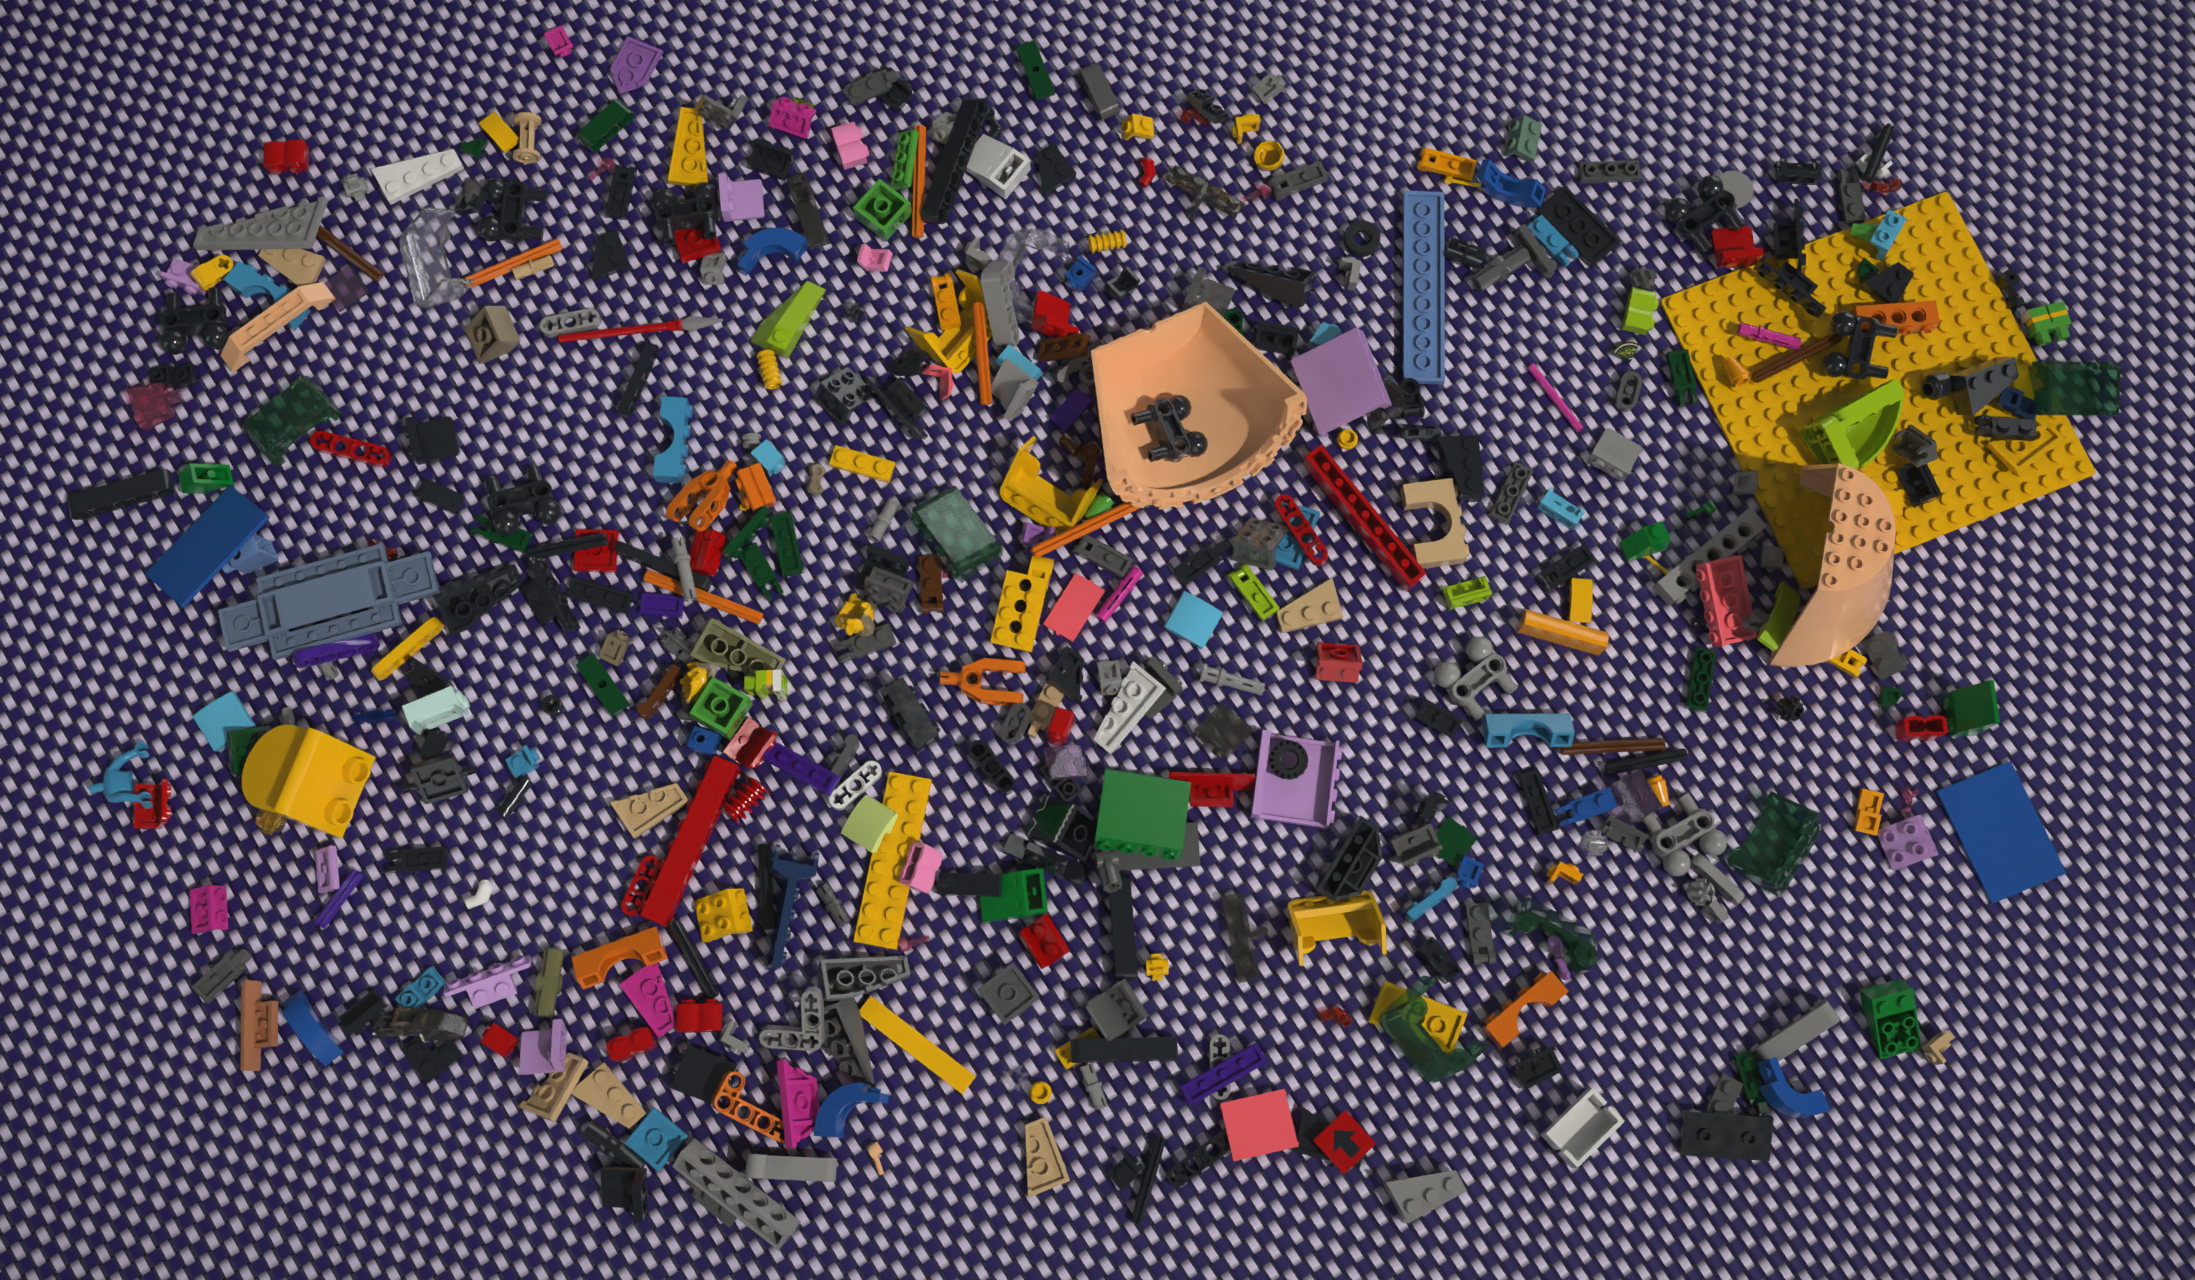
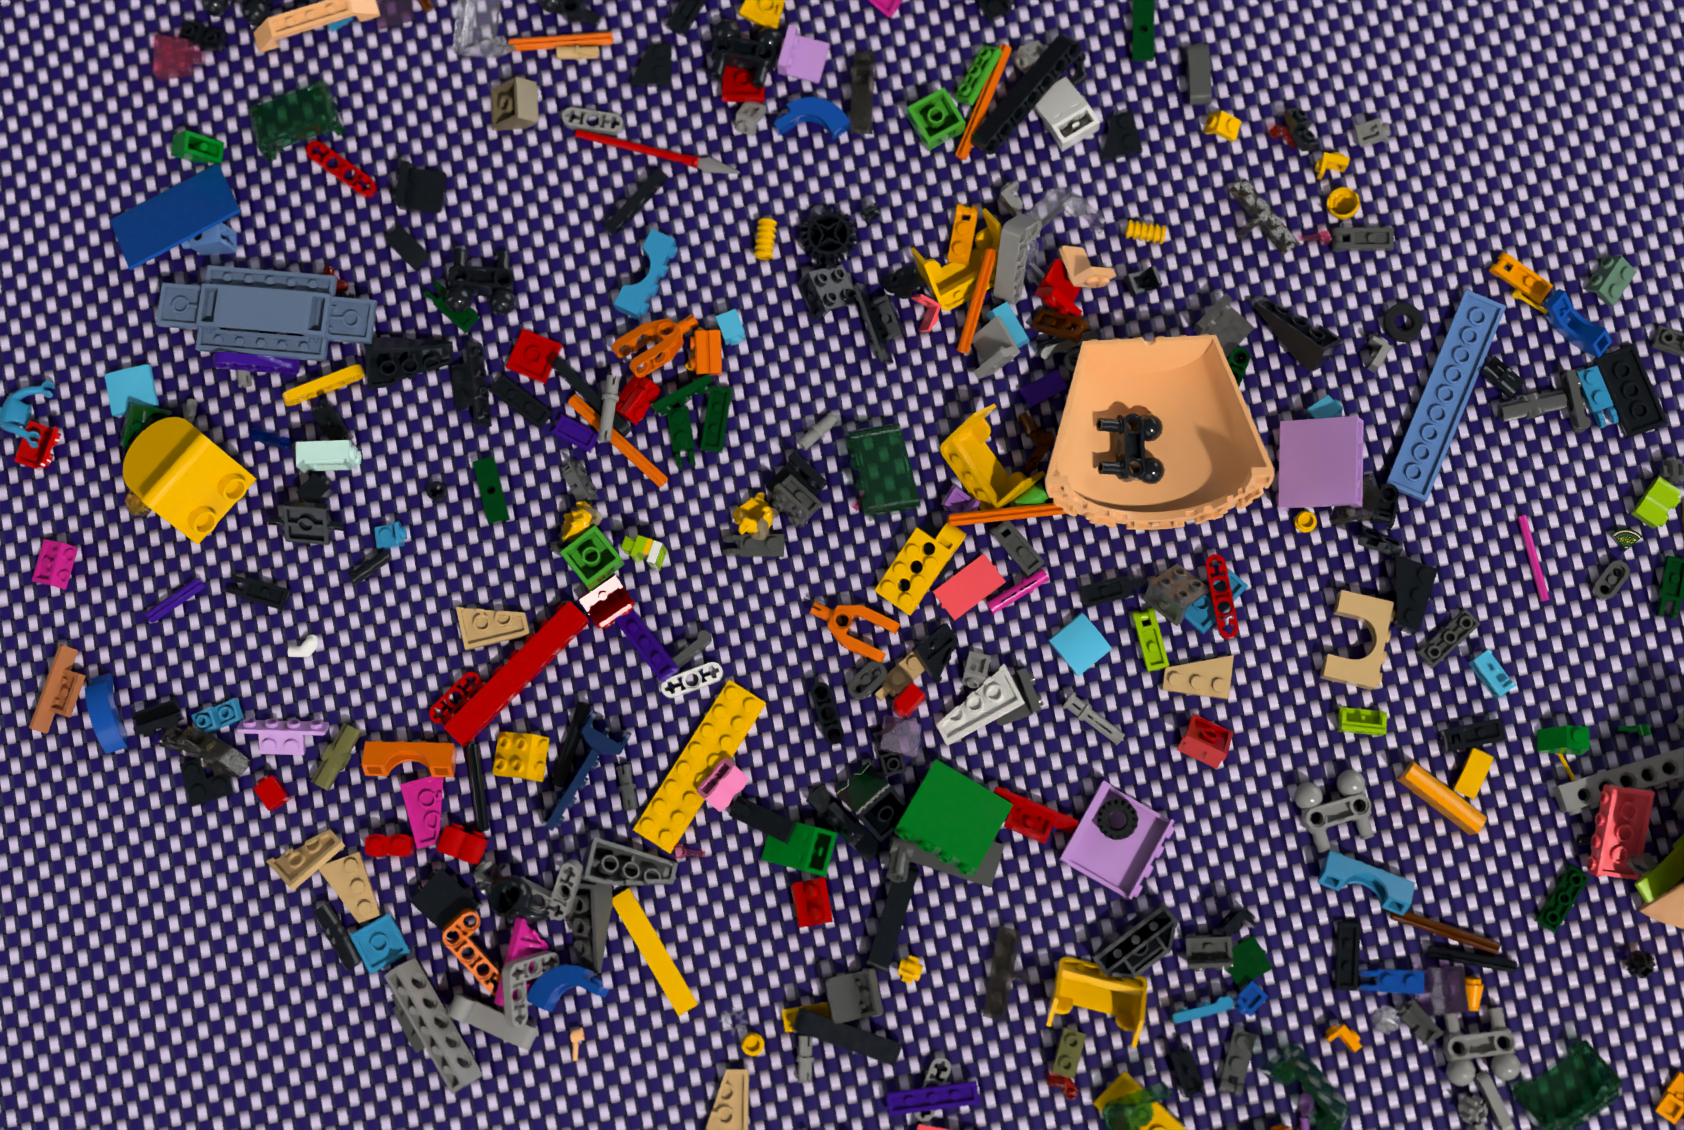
camera: 30 degrees right, 5 degrees up
black beam [67,470,175,520] -> none
dark grey hinge [192,949,253,1004] -> none
lavender tile [315,845,340,893] -> none
lavender bracket [519,1019,567,1075] -> none
black axle [526,533,608,559] -> none
dark tan bracket [598,630,634,666] -> none
black bracket [600,1167,648,1223] -> none
reddish brown plate [637,664,684,720] -> none
blue brick [686,726,722,758] -> none
olive wedge [690,617,786,674] -> none
red piece [722,777,770,825] -> none
light grey bush [742,433,761,449] -> none
black bracket [747,138,794,181] -> none
lime wedge [751,281,826,359] -> none
dark tan piece [807,464,826,495] -> none
yellow plate [829,445,896,484] -> none
bright pink brick [831,122,870,170] -> none
yellowish green slope [841,795,899,853] -> none
bright pink bracket [857,244,893,272] -> none
black wedge [881,677,941,752] -> none
reddish brown plate [919,555,944,614] -> none
dark grey bracket [978,963,1040,1026] -> none
blue brick [1064,256,1096,293] -> none
red arm [1138,157,1156,188] -> none
clear smoke bracket [1194,703,1252,761] -> none
black hinge [1254,321,1299,356] -> none
red brick [1303,444,1427,592] -> none
black hinge [1415,699,1463,739] -> none
light grey bracket [1587,428,1642,482] -> none
none -> black piece [476,863,549,924]
none -> light grey beam [502,951,559,1028]
none -> black gear [800,208,858,266]
none -> olive brick [1050,1027,1087,1079]
none -> light nougat bracket [1059,246,1116,288]

